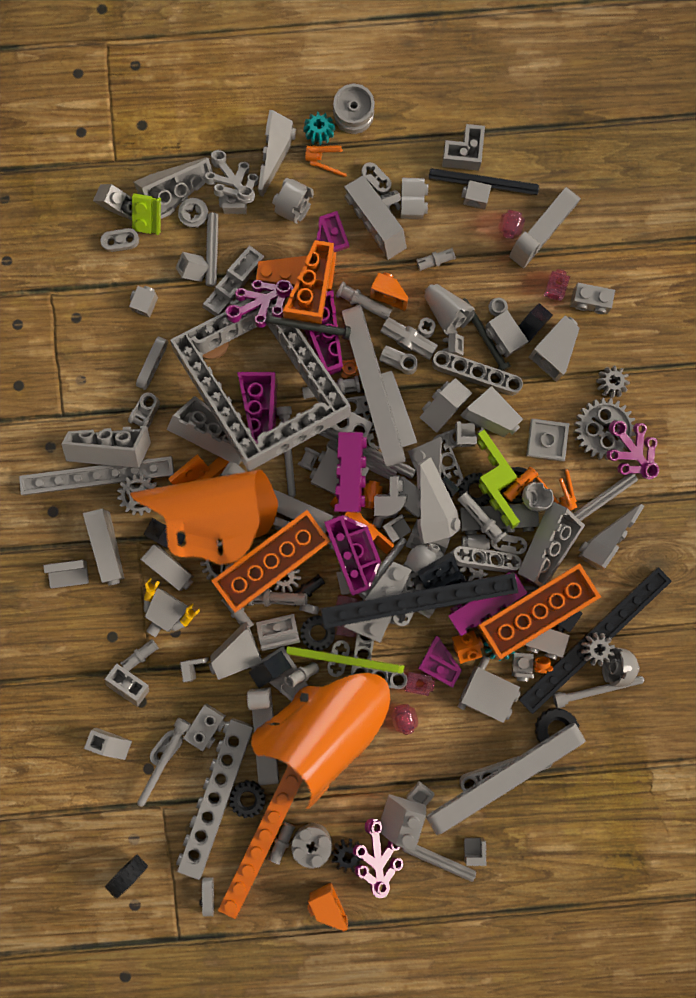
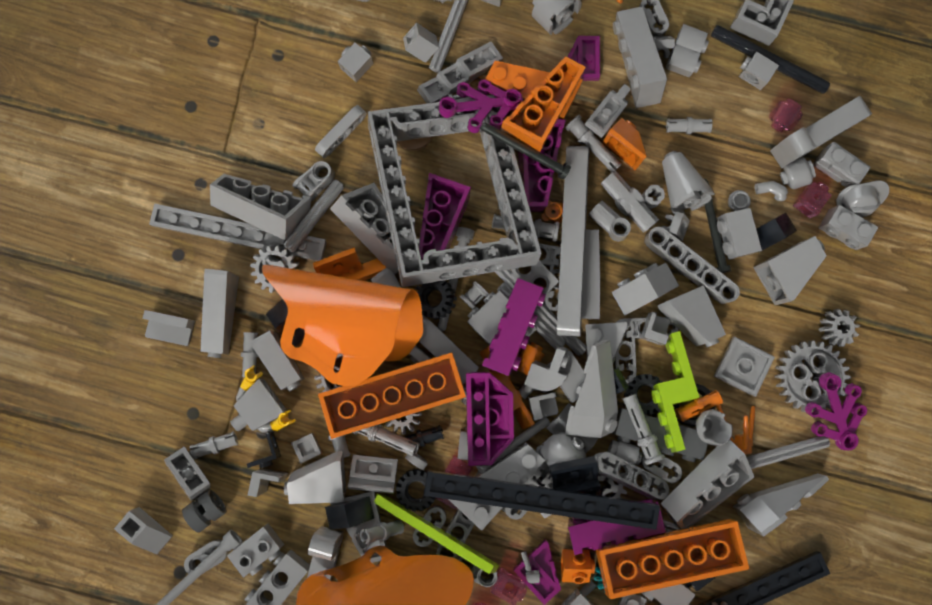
camera: 20 degrees right, 0 degrees up
none -> dark grey wheel [182,489,227,533]
none -> light grey pin [241,332,259,377]
none -> black bracket [247,432,281,469]
none -> light grey axle [284,180,344,252]
none -> light grey plate [292,433,322,463]
none -> black tyre [415,280,457,319]
none -> light grey hand [521,551,540,584]
none -> light grey hinge [584,84,631,138]
none -> light grey arm [754,181,788,201]
none -> light grey head [780,158,816,189]
none -> light grey brick [813,142,870,188]
none -> light grey piece [836,180,889,218]

